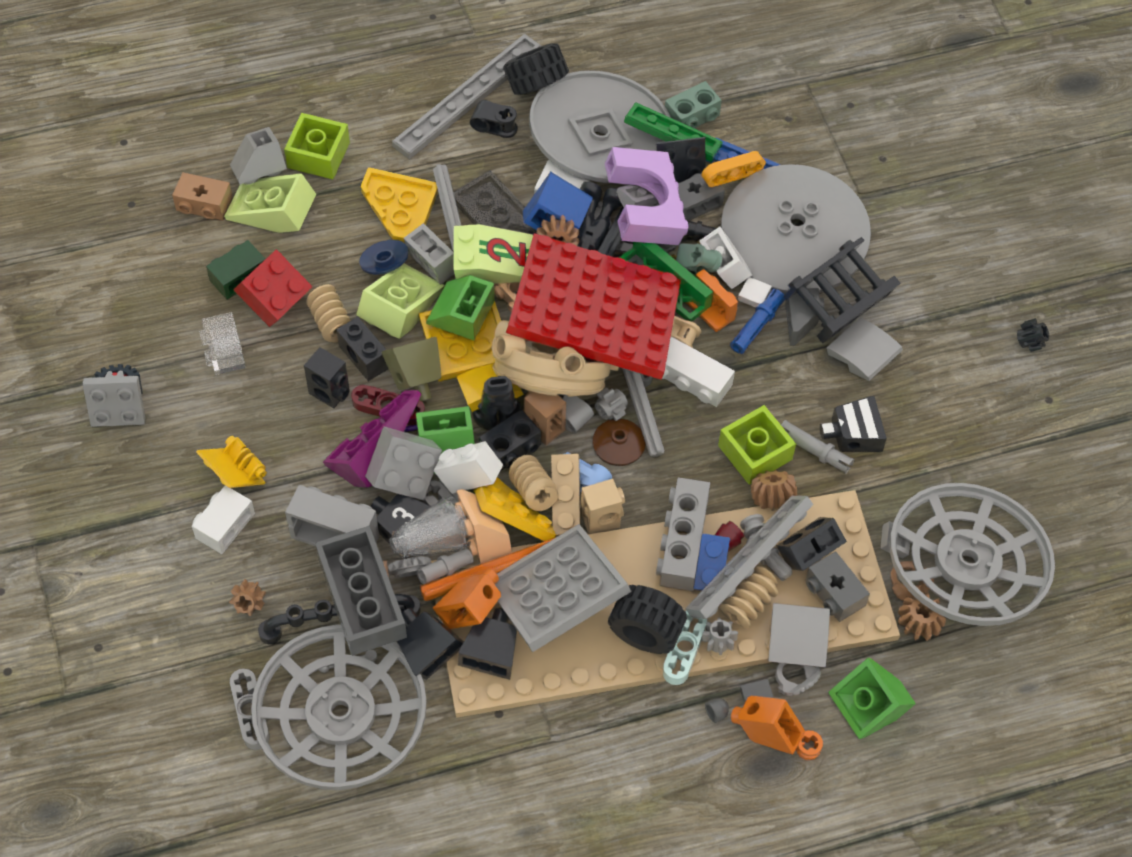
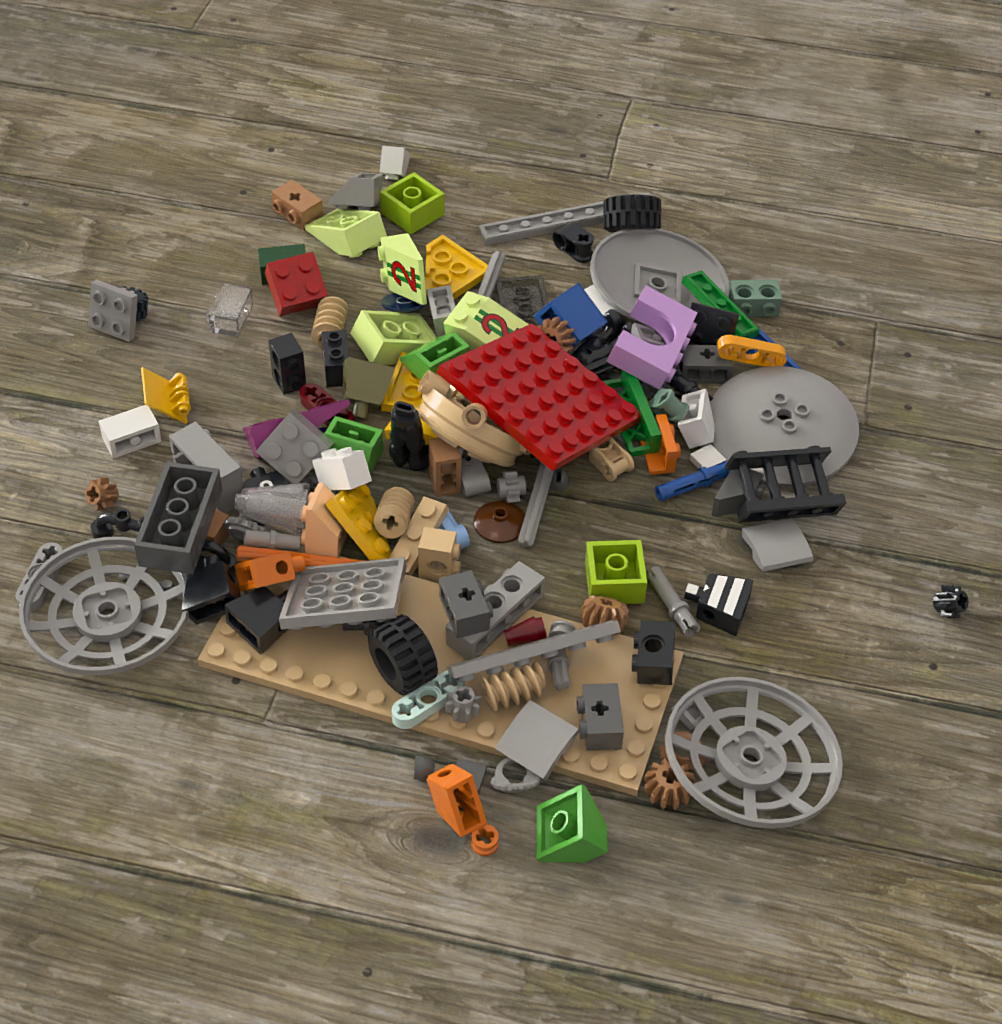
camera: 30 degrees right, 10 degrees down
black brick [479,409,541,472] -> none
white brick [662,337,735,407] -> none
blue plate [694,533,730,590] -> none
black brick [776,517,847,571] -> none
none -> yellowish green slope [378,233,427,305]
none -> white slope [380,145,411,181]
none -> dark grey brick [439,570,493,638]
none -> black brick [632,621,675,685]

